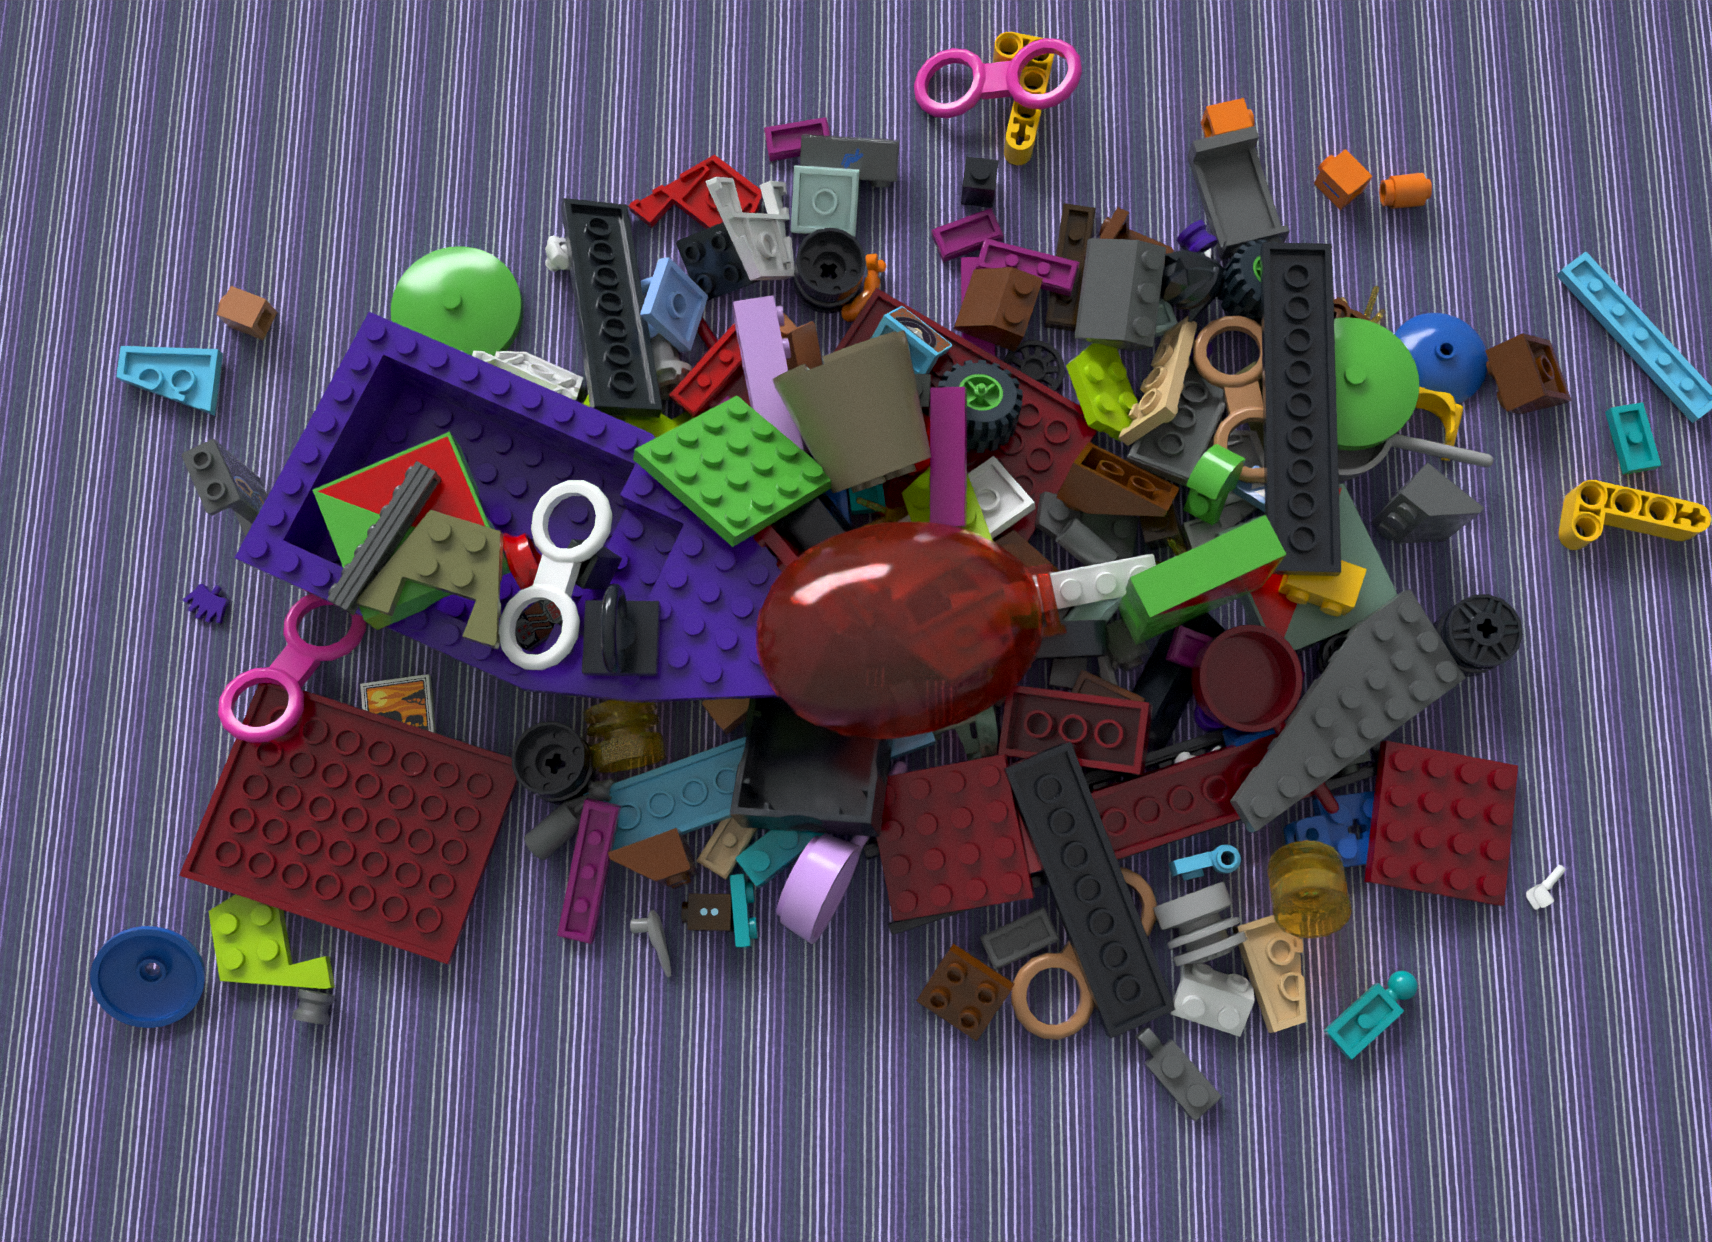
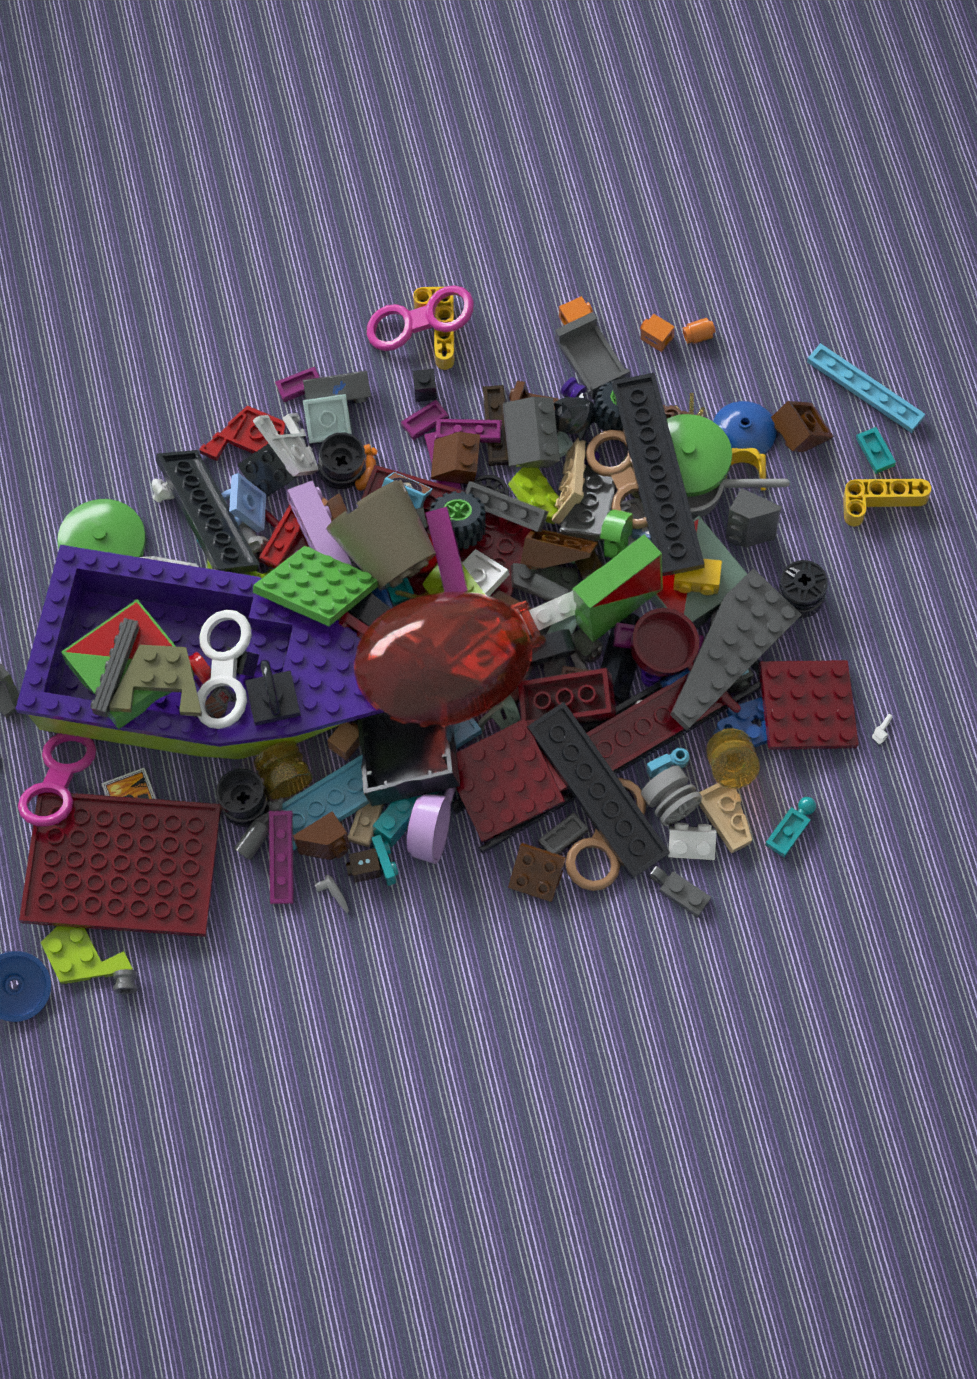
camera: 15 degrees left, 10 degrees down
none -> dark grey plate [466,481,549,532]

